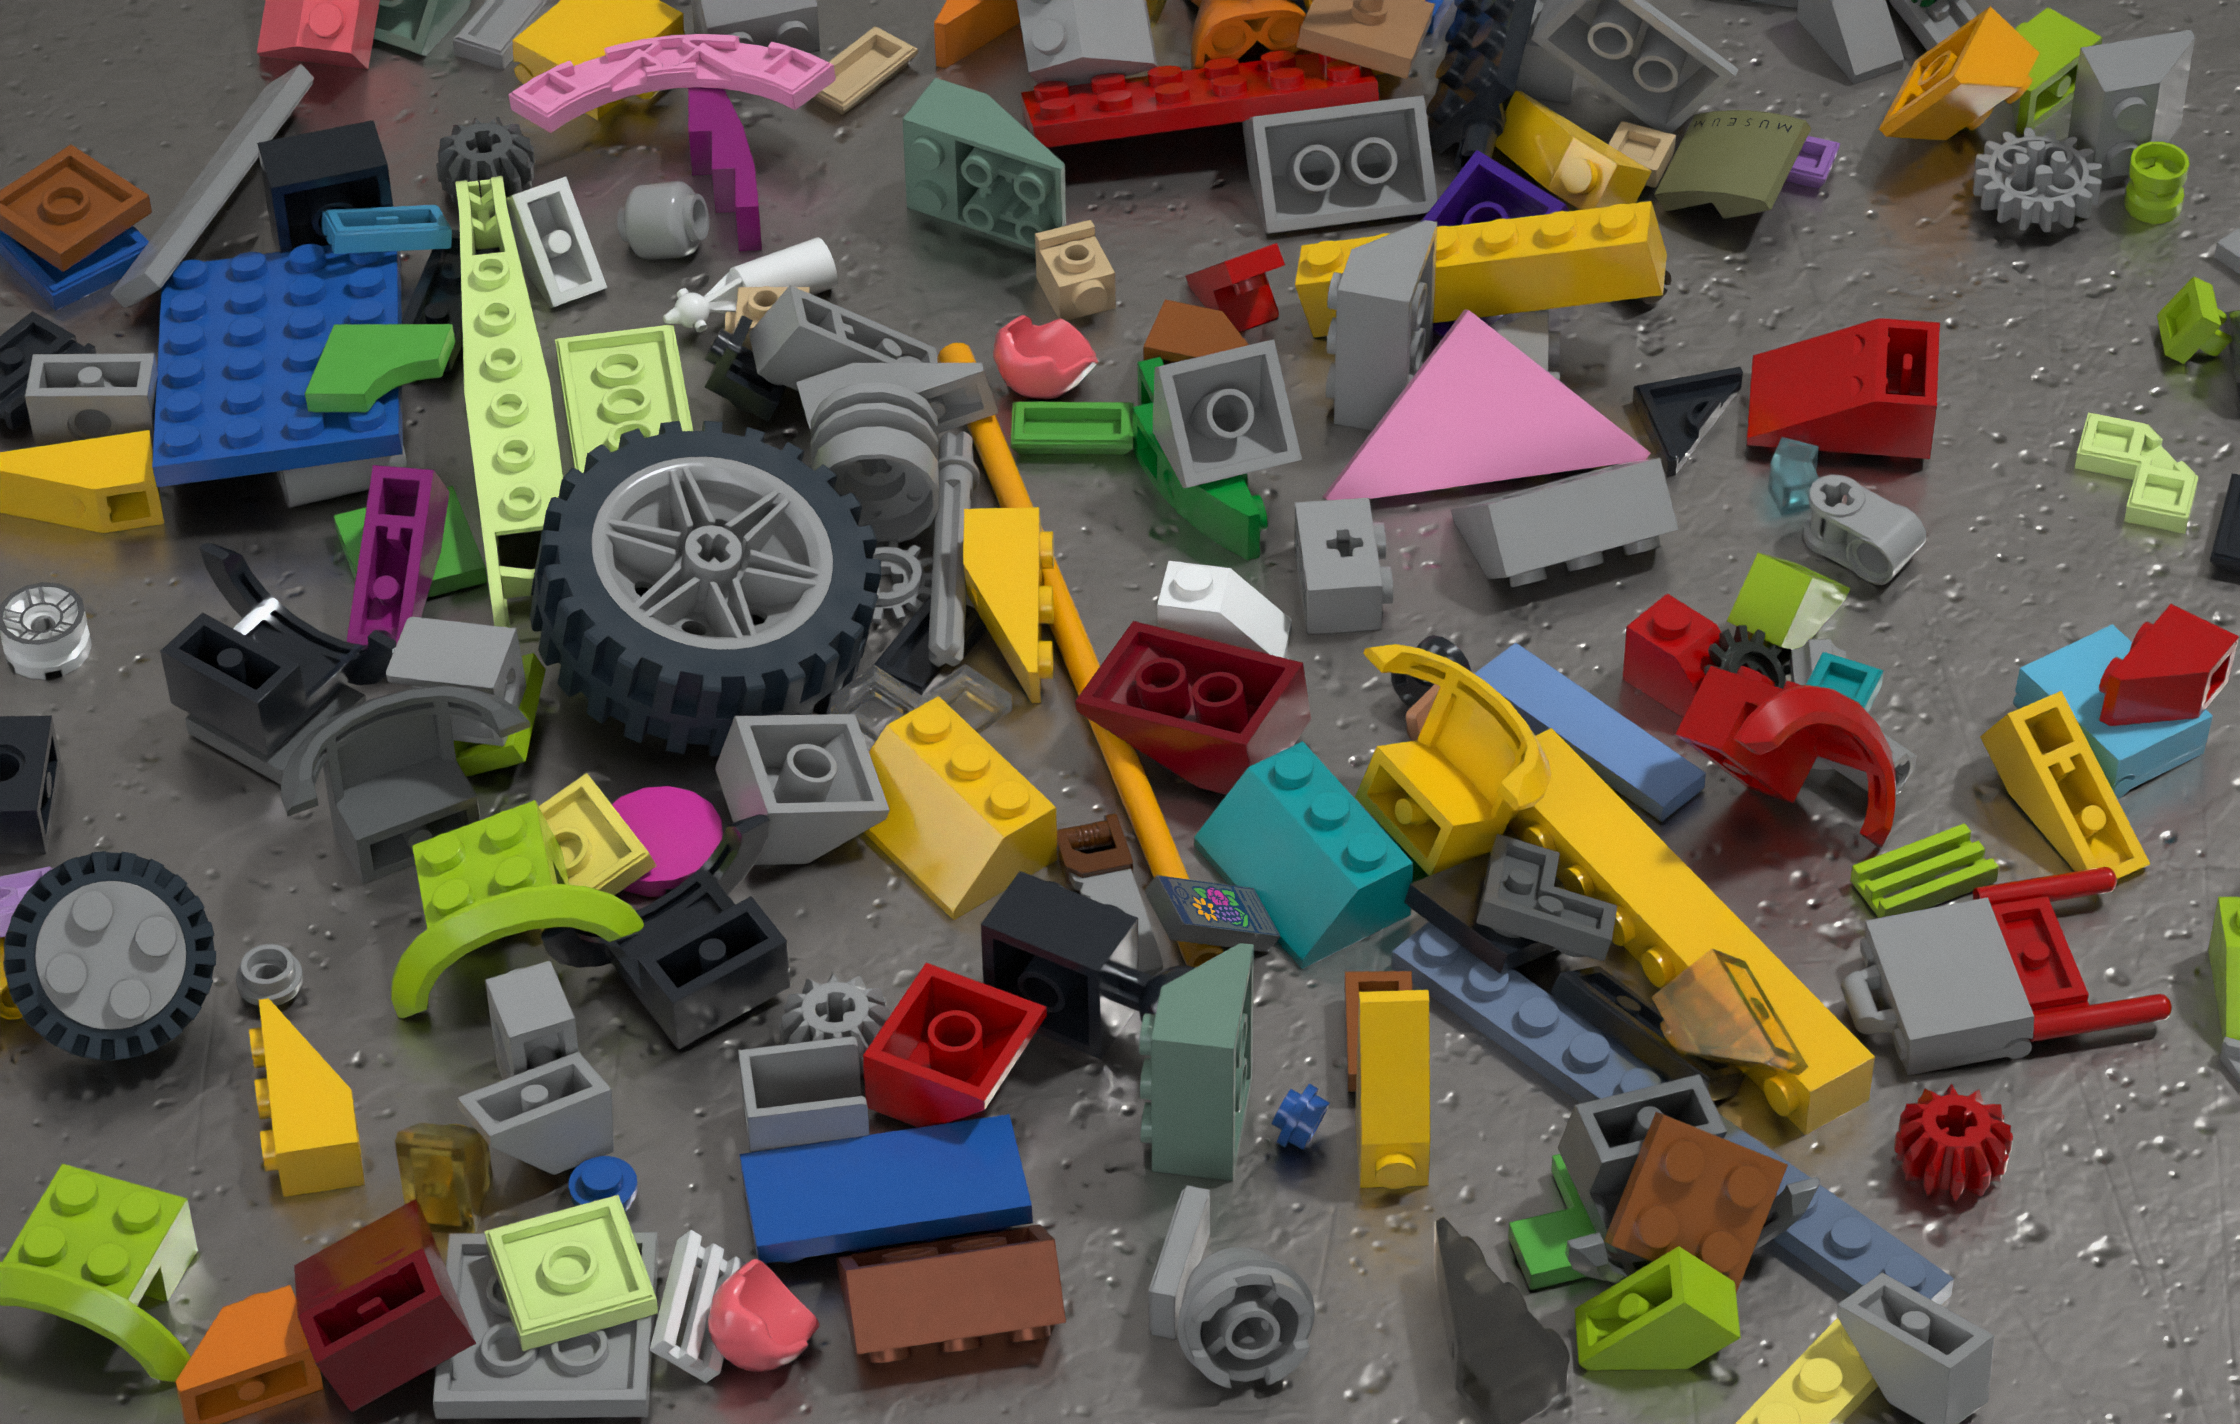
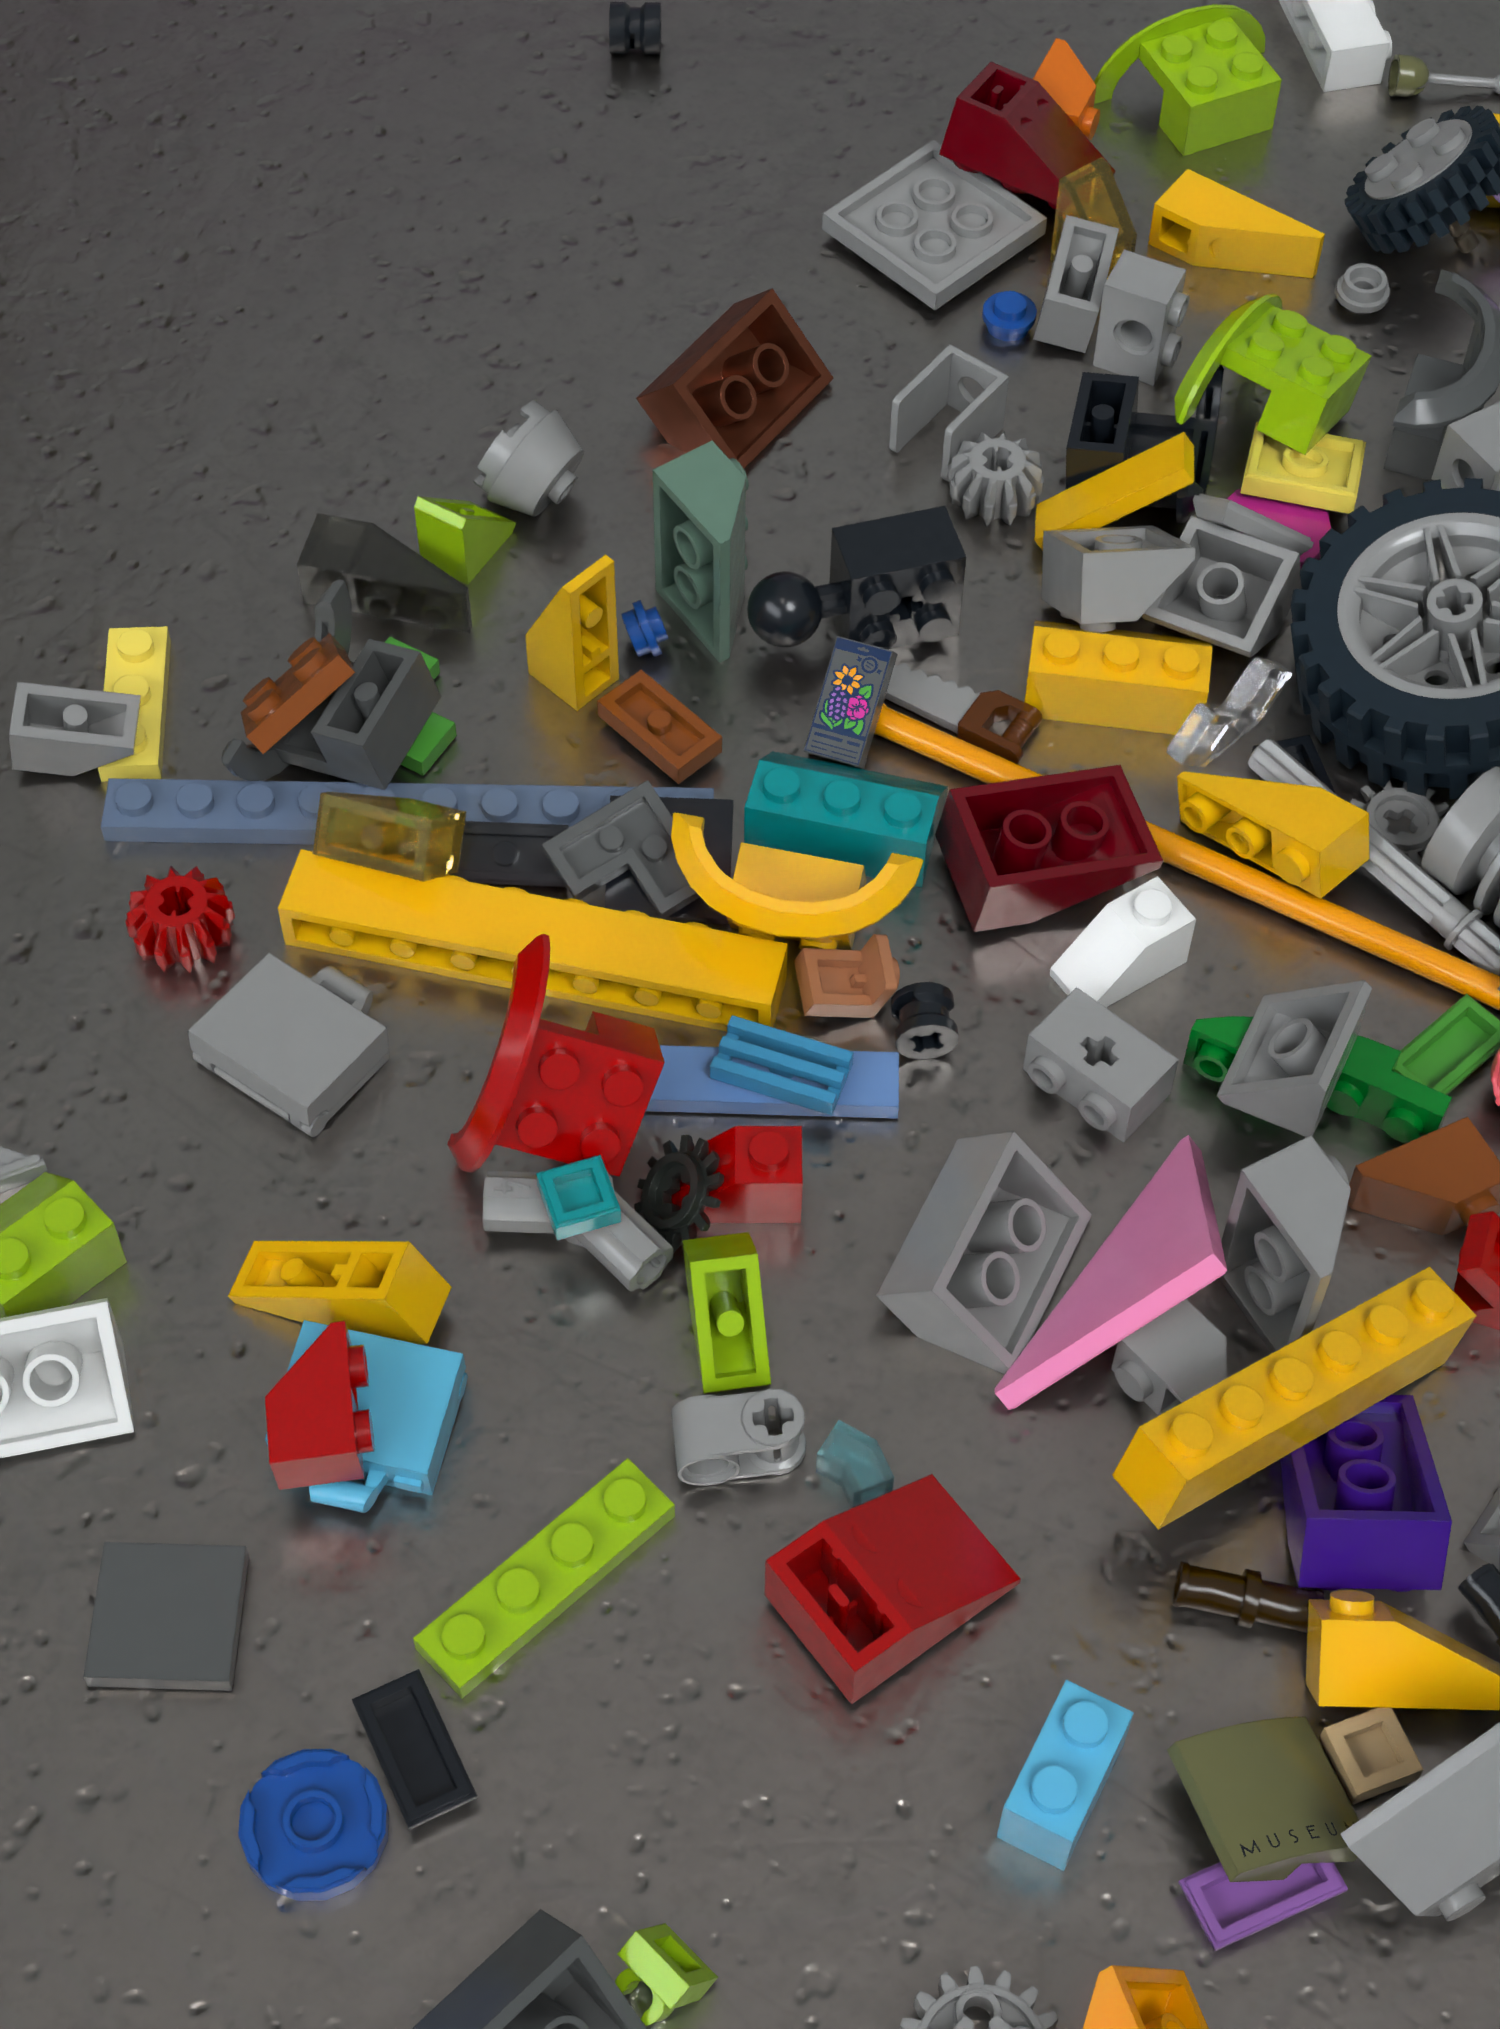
camera: 135 degrees right, 10 degrees up
yellowish green tile [484,1195,658,1351] -> none
white tile [650,1230,746,1383] -> none
coral hair [708,1259,820,1373] -> none
blue tile [739,1114,1033,1264] -> none
red slope [863,962,1047,1128] -> none
light grey tile [1149,1185,1210,1340] -> none
lime slope [1574,1246,1741,1371] -> none
black tile [1633,367,1743,477] -> none
lime tile [1850,823,1999,918] -> none
red plate [1973,867,2172,1042] -> none
yellowish green tile [2075,413,2199,534] -> none
none -> lime plate [413,1458,675,1699]
none -> lime slope [414,496,516,585]
none -> dark azure tile [710,1015,854,1116]
none -> medium azure brick [997,1680,1134,1871]
none -> yellow tile [1034,432,1194,551]
none -> light grey slope [1041,525,1196,632]
none -> light grey tile [1193,494,1314,556]

